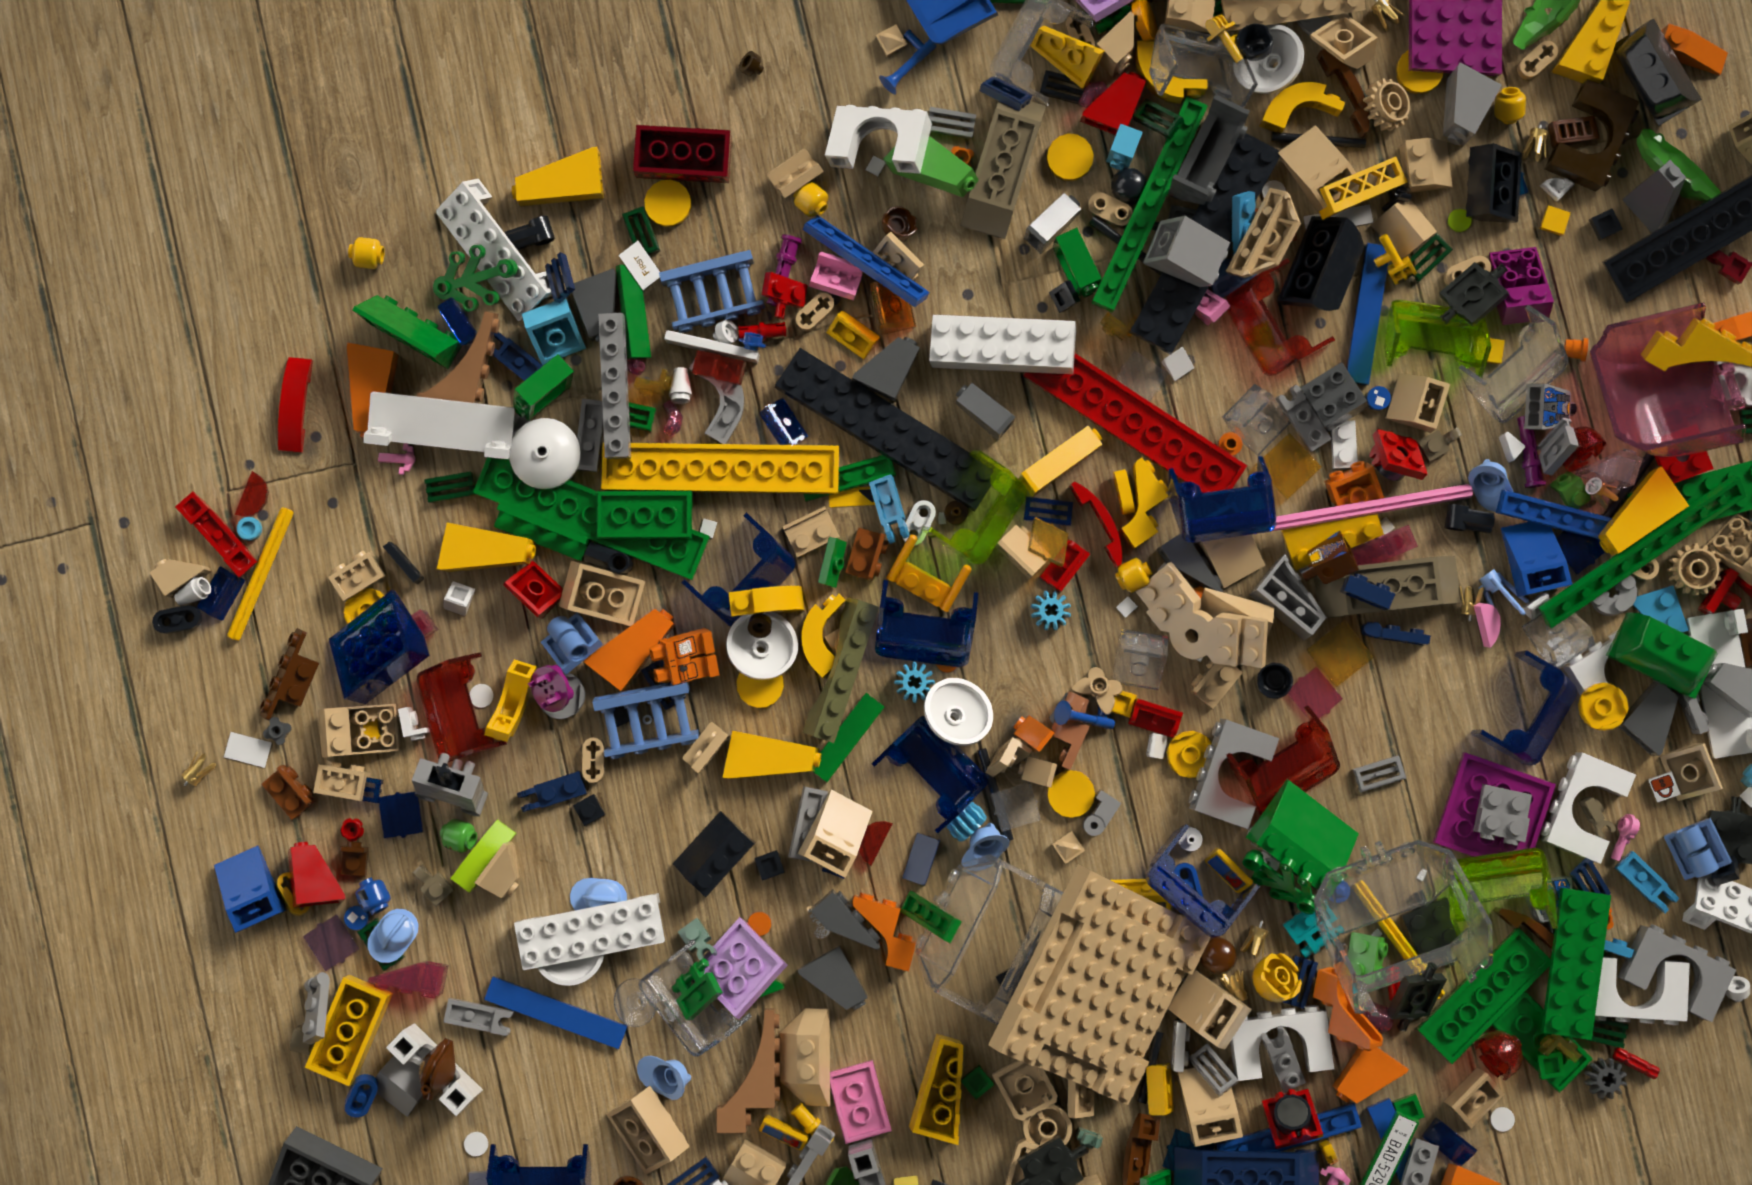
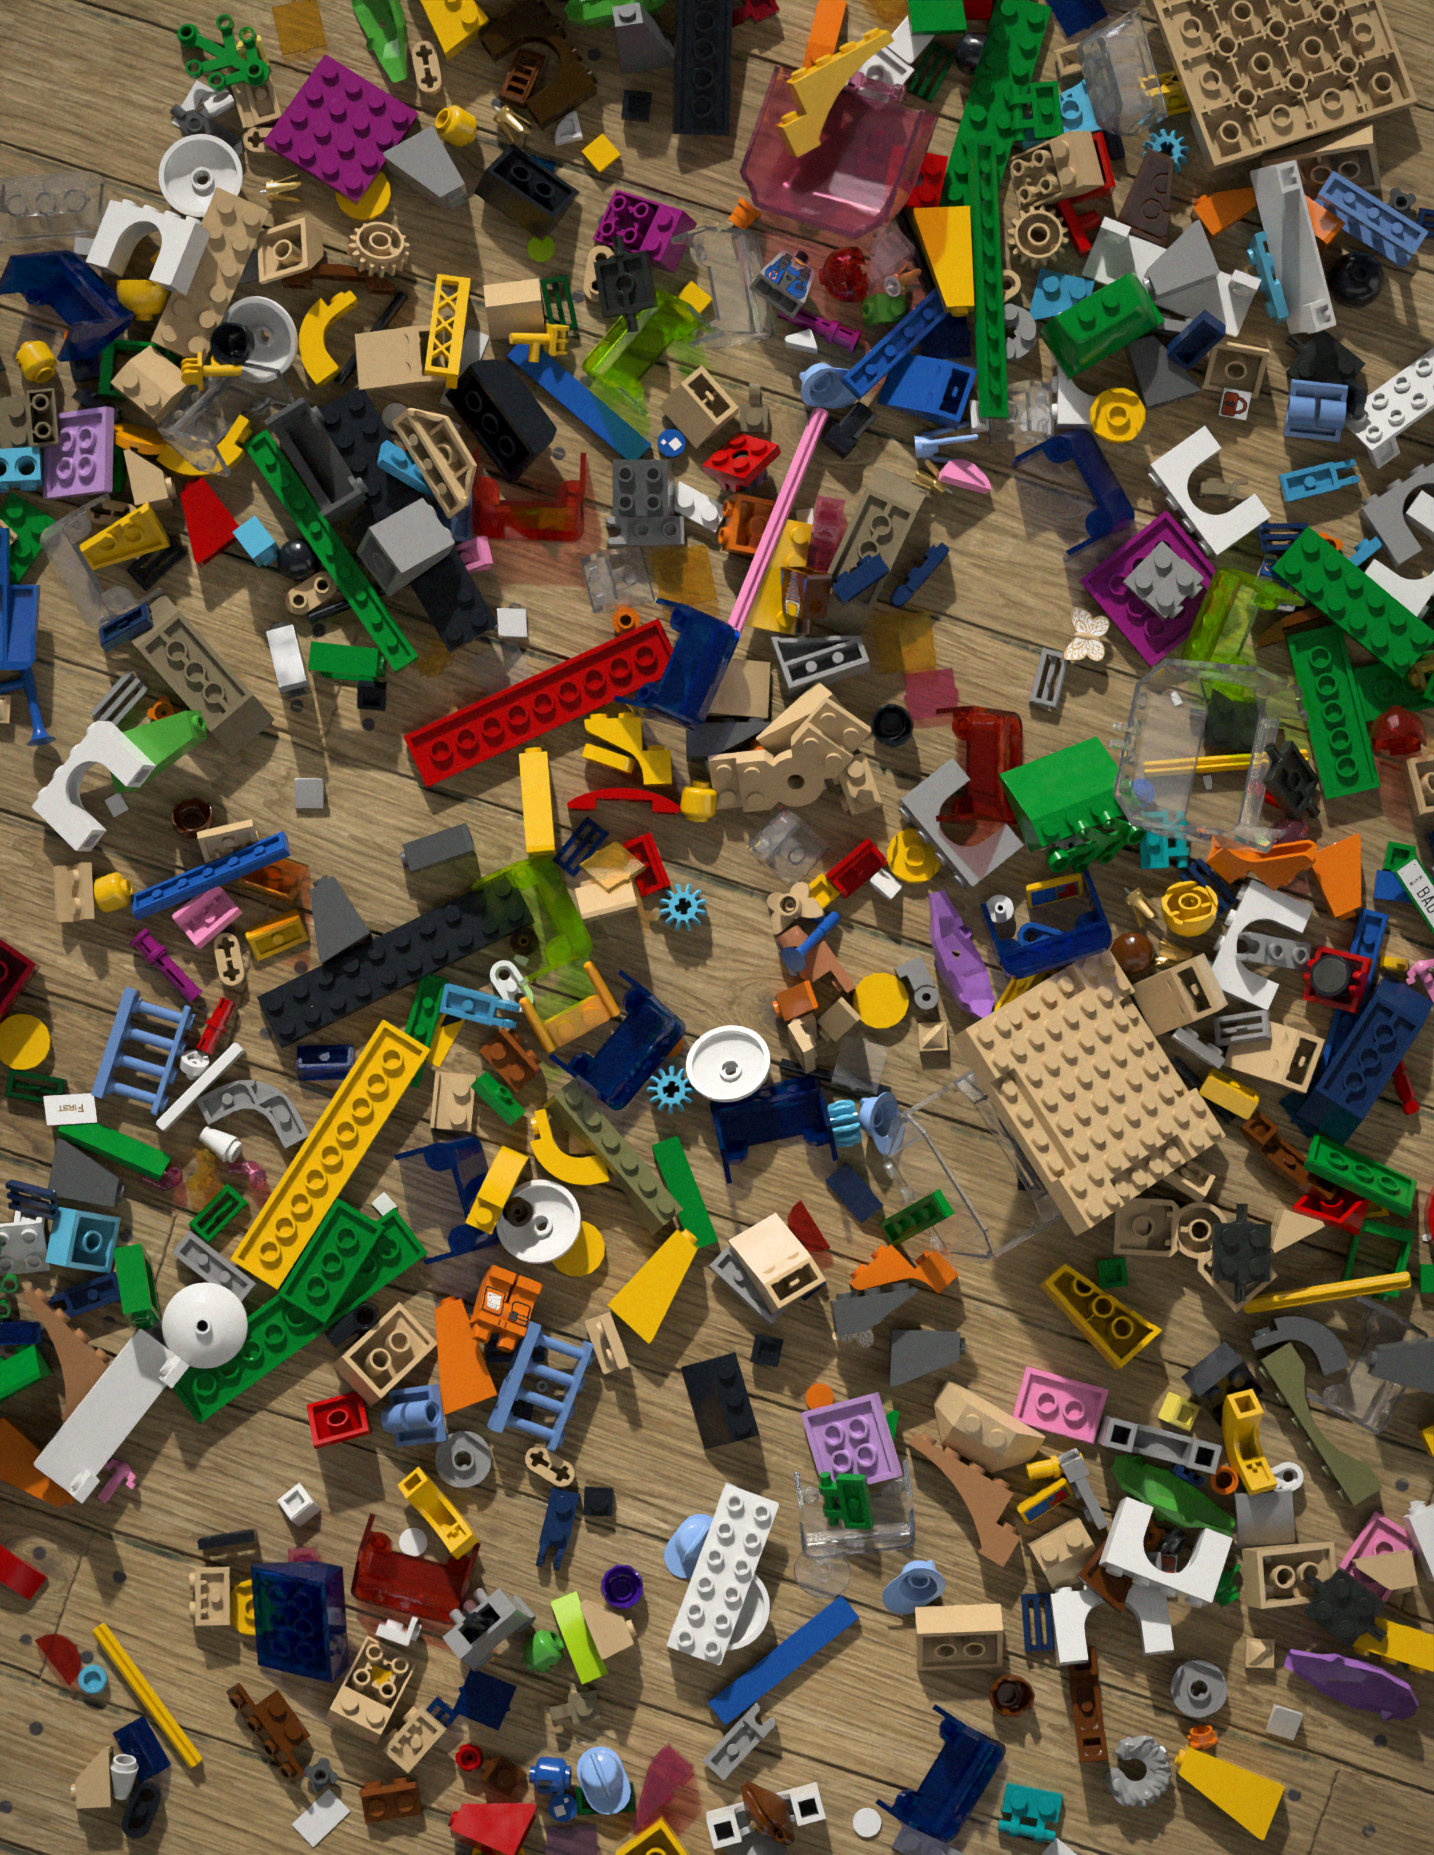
camera: 65 degrees left, 0 degrees up
red slope [175,491,258,578] -> none
dark green tile [424,471,476,503] -> none
yellow slope [437,523,536,572] -> none
green fence [493,503,591,562] -> none
magenta plate [528,665,574,712] -> none
light grey brick [598,313,631,459] -> none
sand green plate [678,918,717,960] -> none
clear red slope [692,350,747,386] -> none
blue plate [739,332,766,350] -> none
red plate [761,272,808,319] -> none
white brick [929,315,1076,374] -> none
yellow tile [1047,133,1094,181] -> none
sand green plate [1075,1127,1103,1149] -> none
clear pink arm [1078,81,1107,108] -> none
white window [1116,596,1138,618] -> none
dark green tile [1132,98,1184,140] -> none
bright green bracket [1345,932,1388,985] -> none
black hand [1382,186,1412,212] -> none
tan slope [1399,138,1453,193] -> none
light grey plate [1537,418,1579,475] -> none
bright pink plate [1611,814,1640,861] -> none
none -> white slope [294,778,324,809]
none -> dark purple hair [600,1565,643,1609]
none -> medium lavender piece [928,890,995,1019]
none -> animal [1063,607,1109,662]
none -> dark blue piece [1167,309,1226,371]

